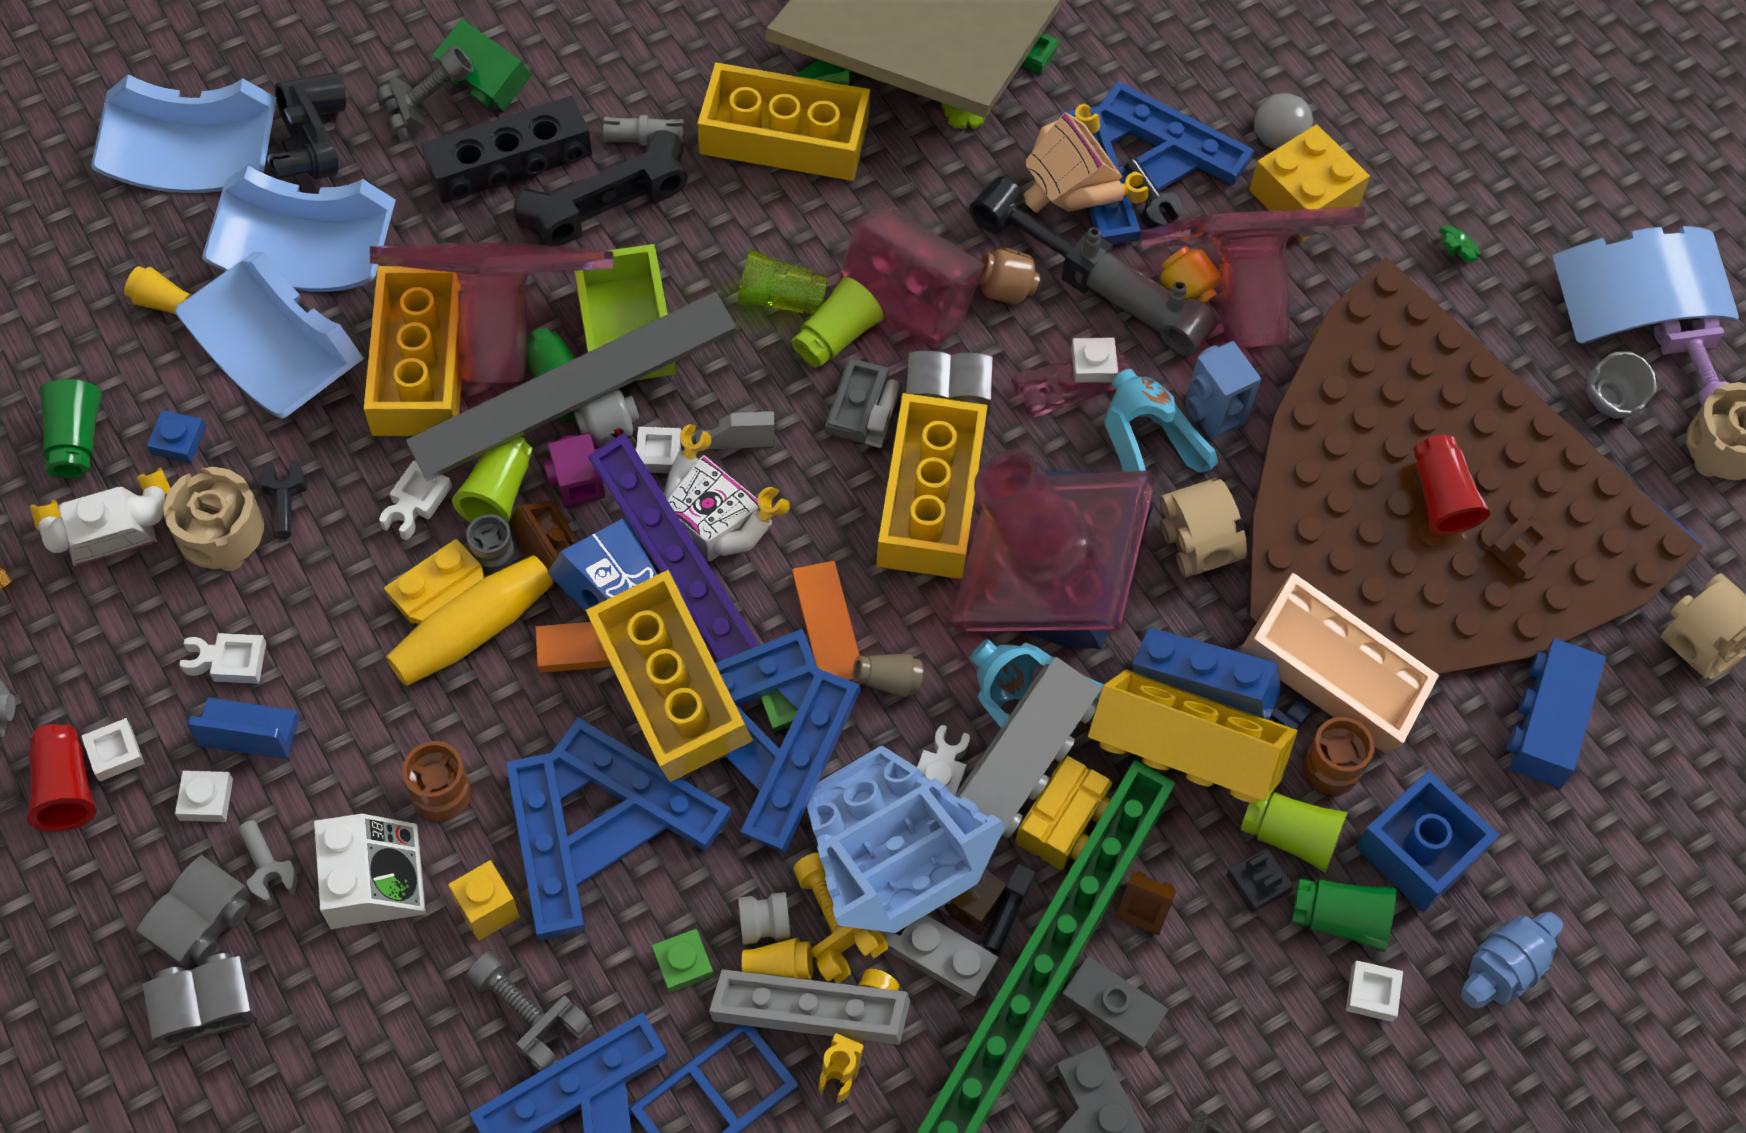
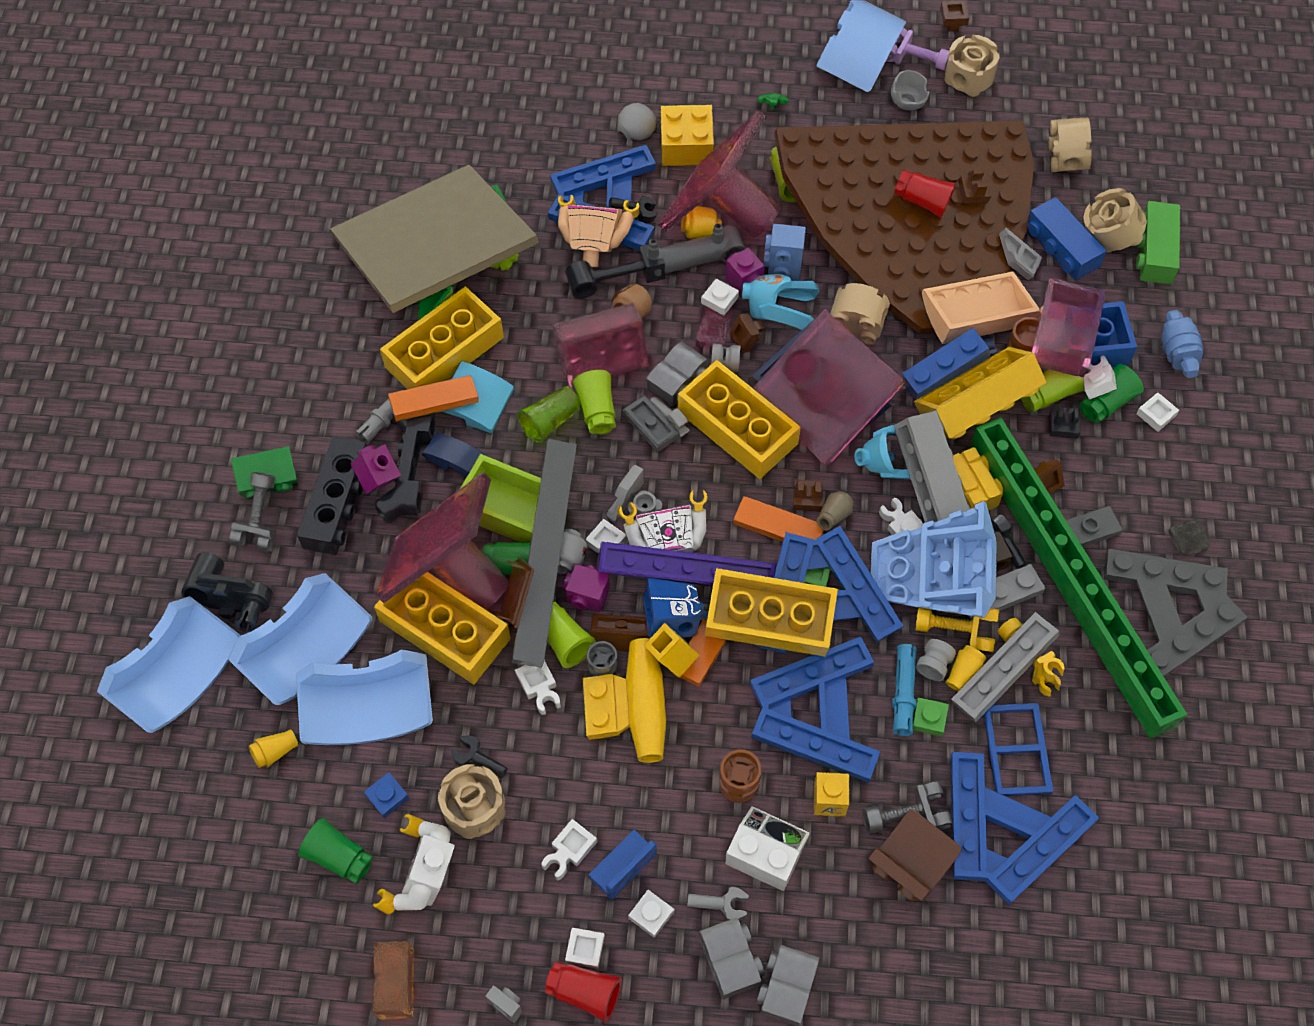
camera: 50 degrees left, 0 degrees up
none -> magenta brick [350,445,401,494]
none -> orange tile [388,375,479,421]
none -> dark blue slope [422,432,489,477]
none -> medium azure slope [442,361,514,433]
none -> reddish brown piece [493,557,534,628]
none -> light grey plate [628,491,662,515]
none -> yellow brick [644,623,700,677]
none -> light grey wheel [711,343,741,373]
none -> magenta brick [726,247,764,297]
none -> reddish brown tile [729,313,766,353]
none -> reddish brown tile [793,479,824,512]
none -> reddish brown bracket [868,810,961,902]
none -> dark azure pin [892,644,917,736]
none -> light grey tile [999,228,1042,280]
none -> clear pink piece [1030,278,1106,378]
none -> tan brick [1083,188,1147,252]
none -> white plate [1083,356,1117,399]
none -> bright green brick [1136,201,1180,284]

